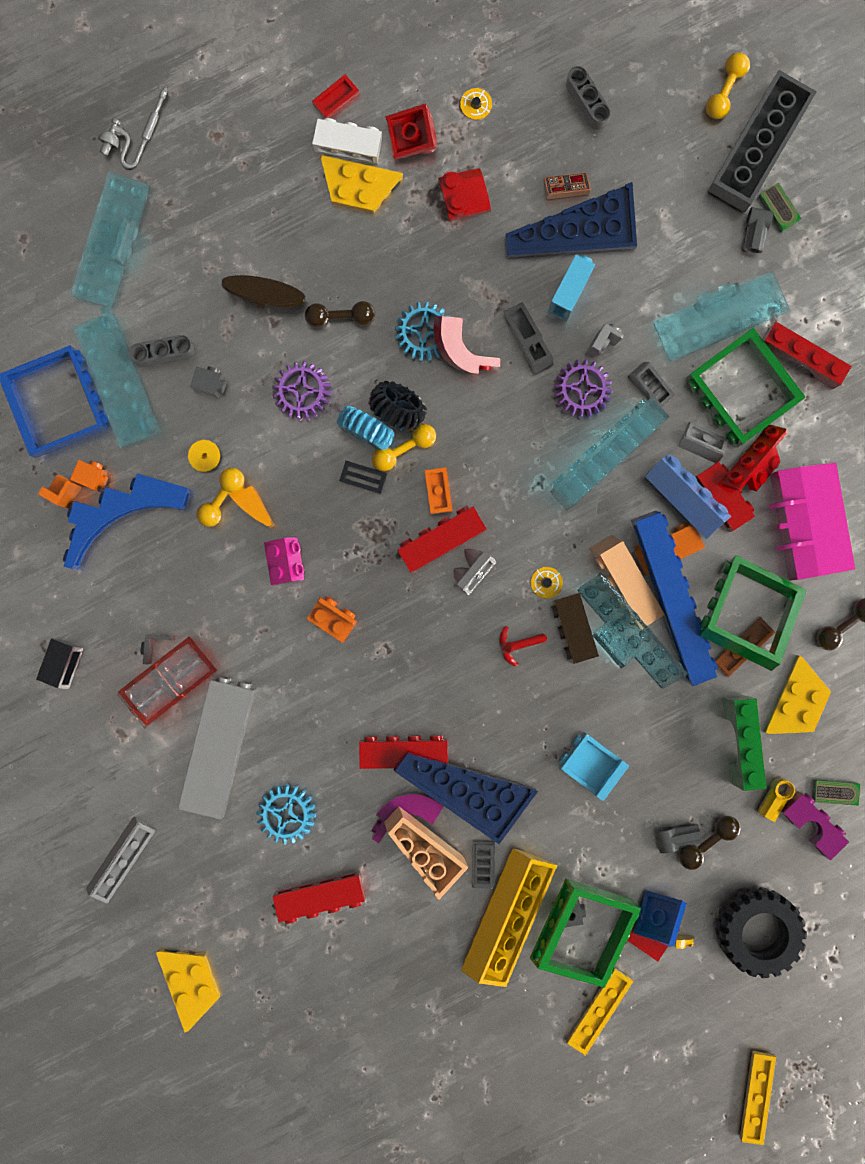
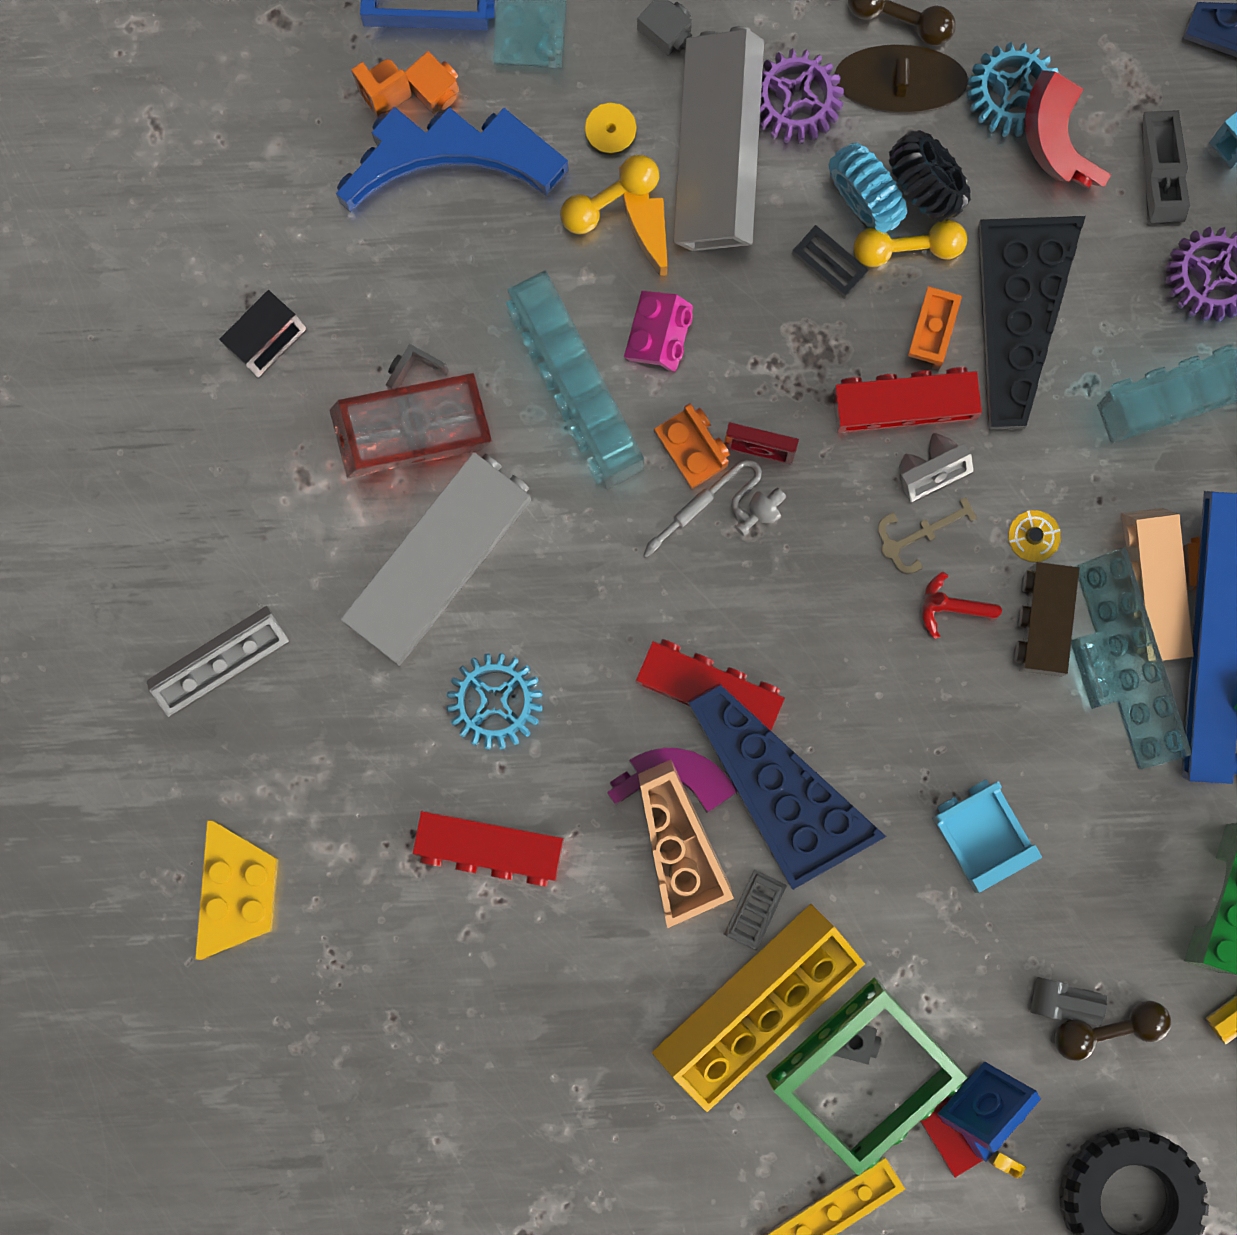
camera: 25 degrees right, 5 degrees down
none -> clear light blue brick [505,270,644,490]
none -> light grey piece [644,459,786,557]
none -> light grey brick [674,26,764,251]
none -> dark red tile [724,422,799,464]
none -> dark brown shield [835,45,968,113]
none -> dark tan piece [878,497,978,574]
none -> black wing [979,216,1086,430]

